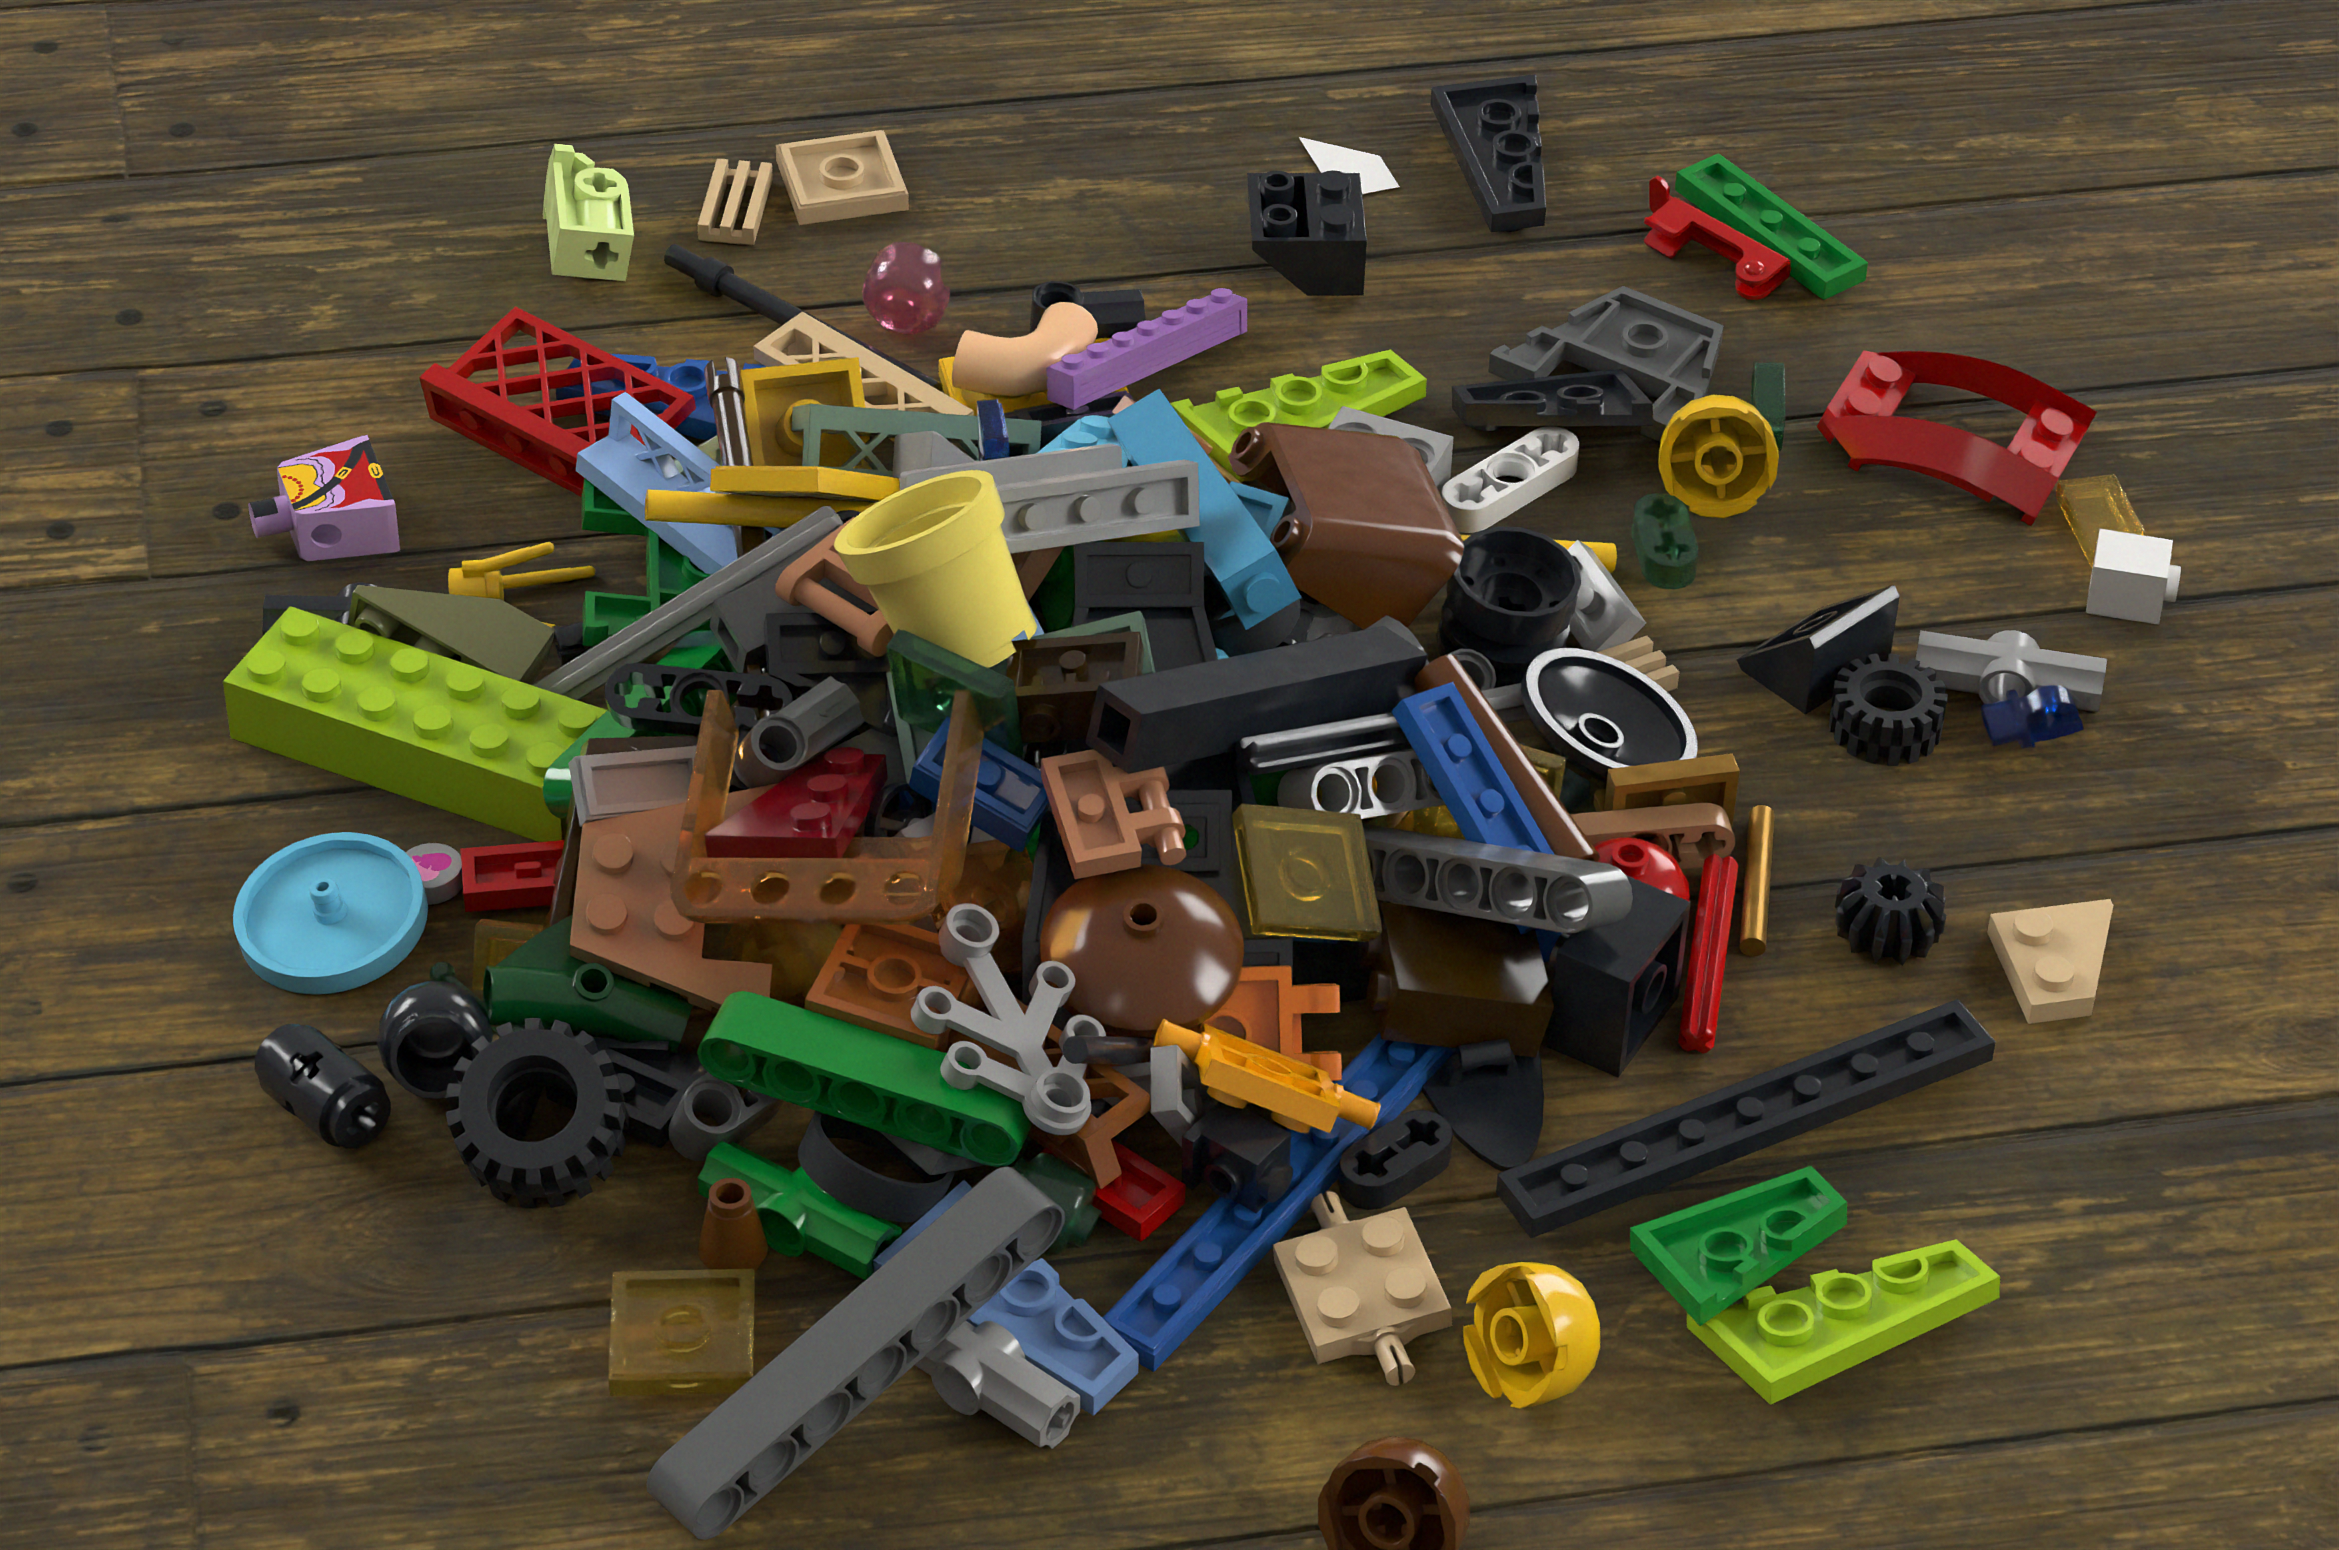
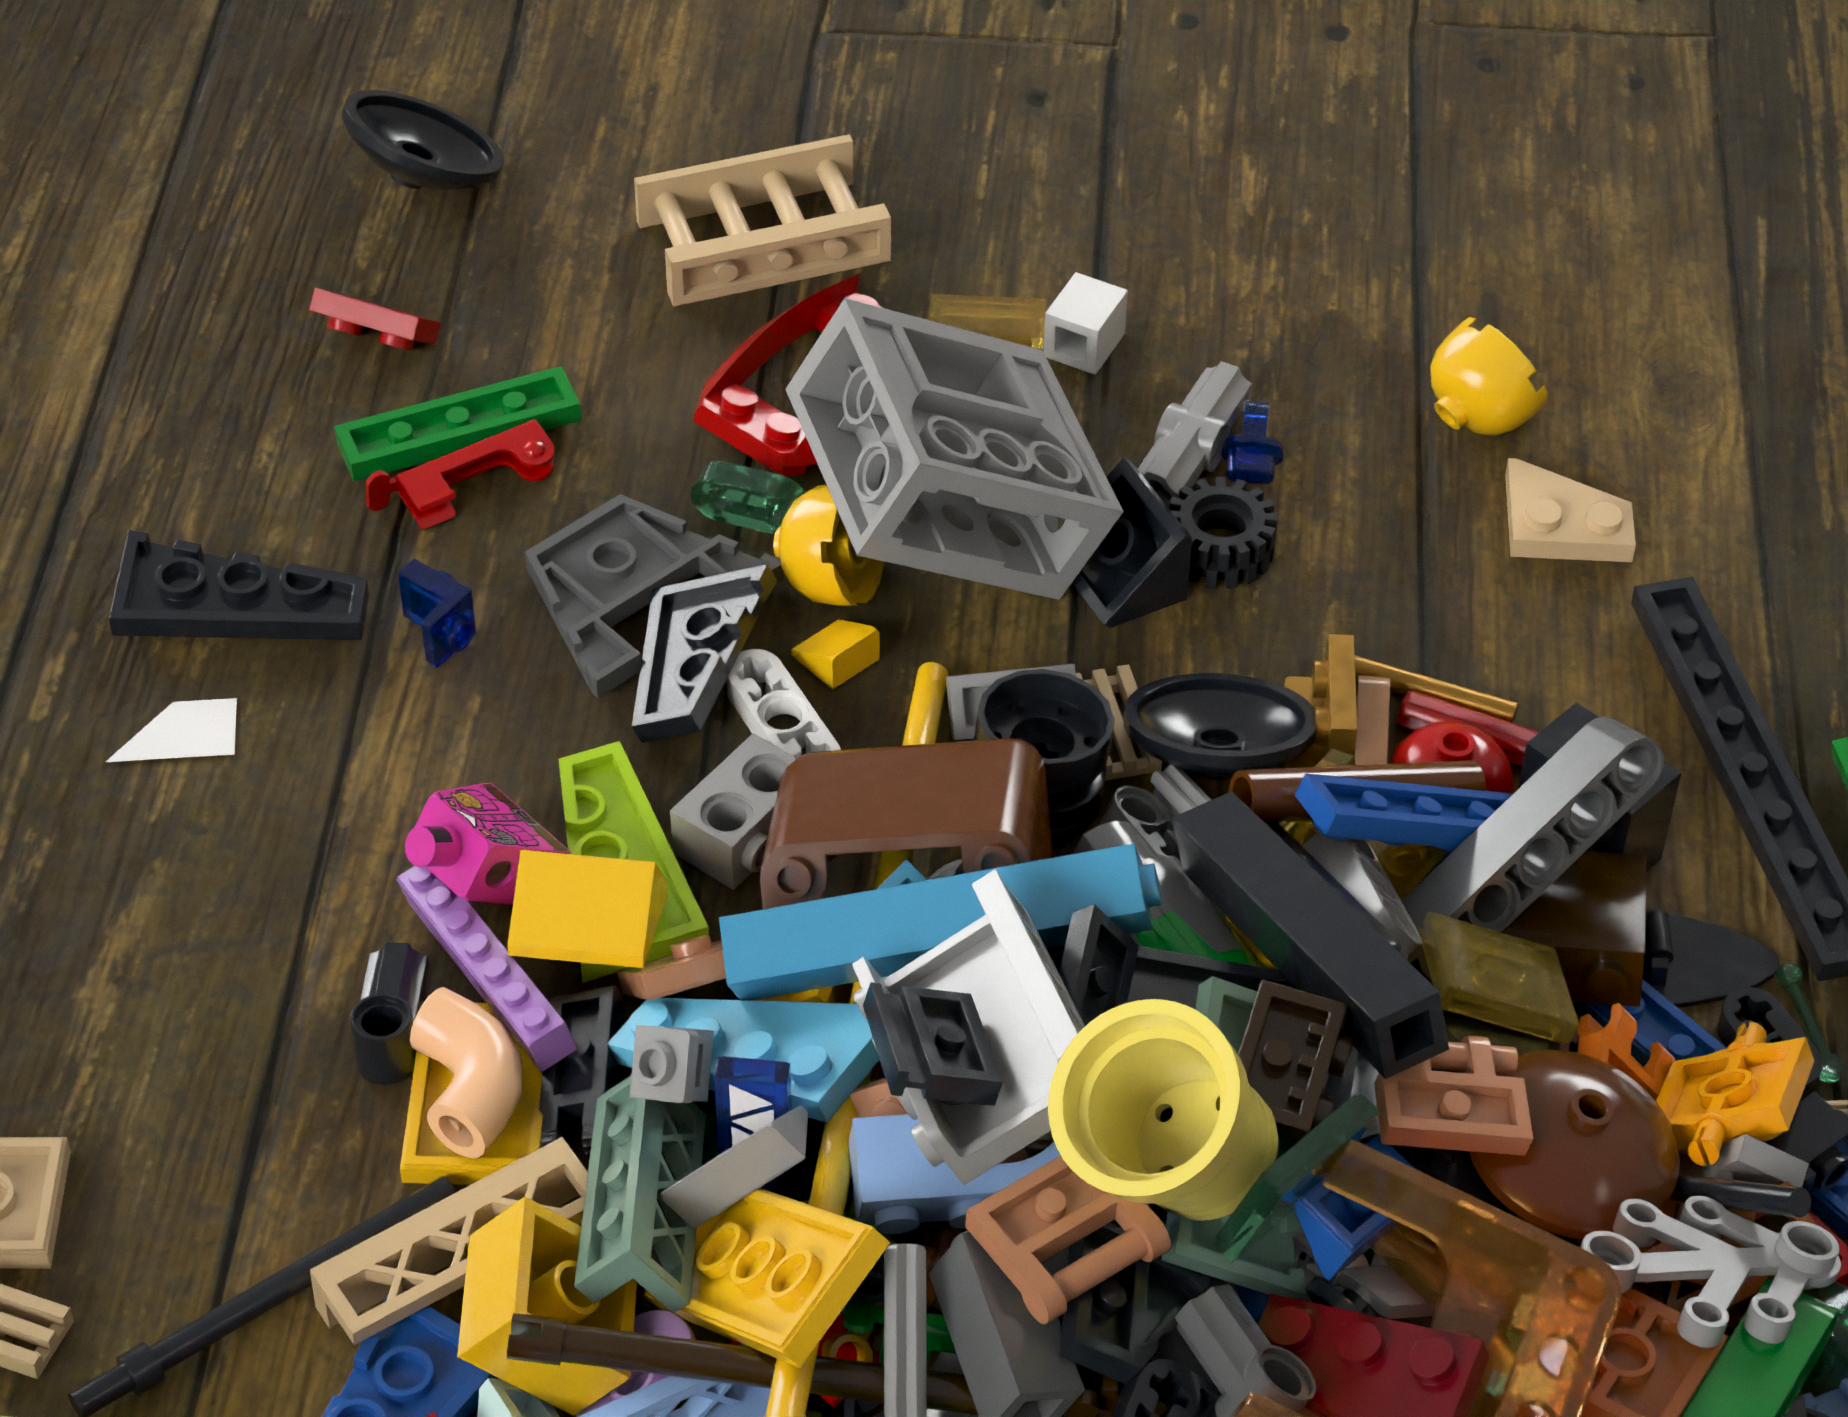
camera: 75 degrees left, 5 degrees up
clear pink hair [862,242,951,335] -> none
black slope [1247,170,1367,296] -> none
clear green beam [1632,493,1699,590] -> none
black gear [1835,856,1947,966] -> none
none -> plate [309,288,441,351]
none -> black dish [342,90,504,190]
none -> clear blue bracket [398,558,476,668]
none -> dark pink torso [405,783,572,905]
none -> yellow slope [508,850,668,968]
none -> light grey bracket [629,1025,714,1103]
none -> tan fence [634,134,891,307]
none -> light grey piece [785,298,1124,600]
none -> yellow slope [791,619,880,690]
none -> black plate [863,982,1003,1106]
none -> yellow cylinder [1430,317,1548,436]
none -> clear green hinge [1776,963,1845,1083]

